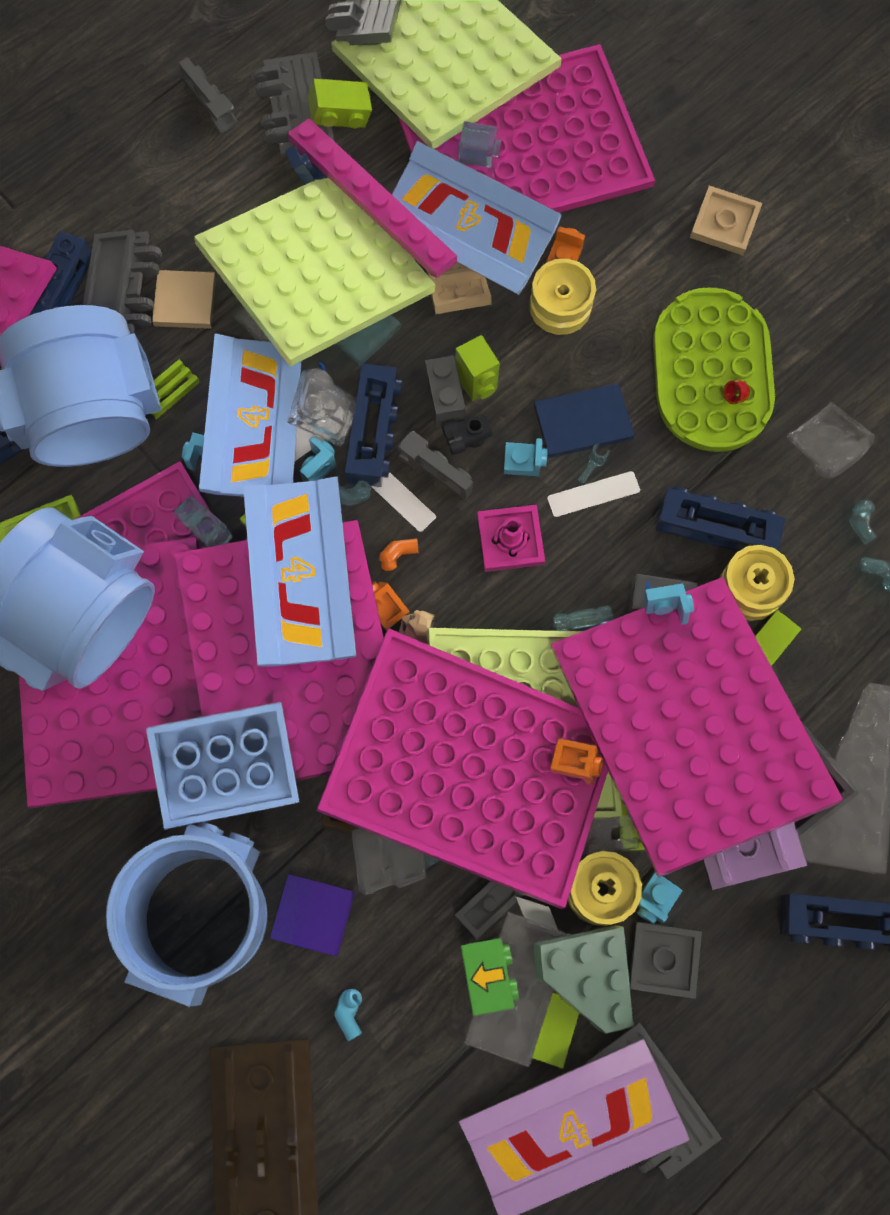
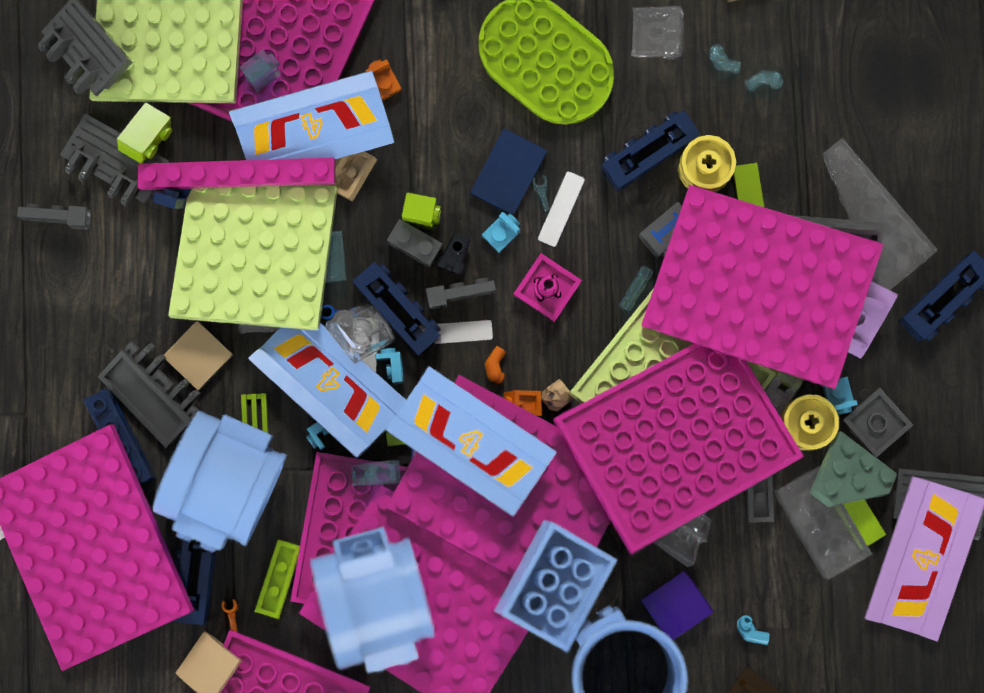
camera: 50 degrees left, 10 degrees up
clear light blue arm [338,481,371,506] -> none
bright green brick [460,938,519,1016] -> none
white sticker [516,897,559,933] -> none
light yellow wheel [529,258,596,335] -> none
orange bracket [551,738,603,785] -> none
medium azure bracket [643,583,694,625] -> none
red hinge [723,380,750,404] -> none

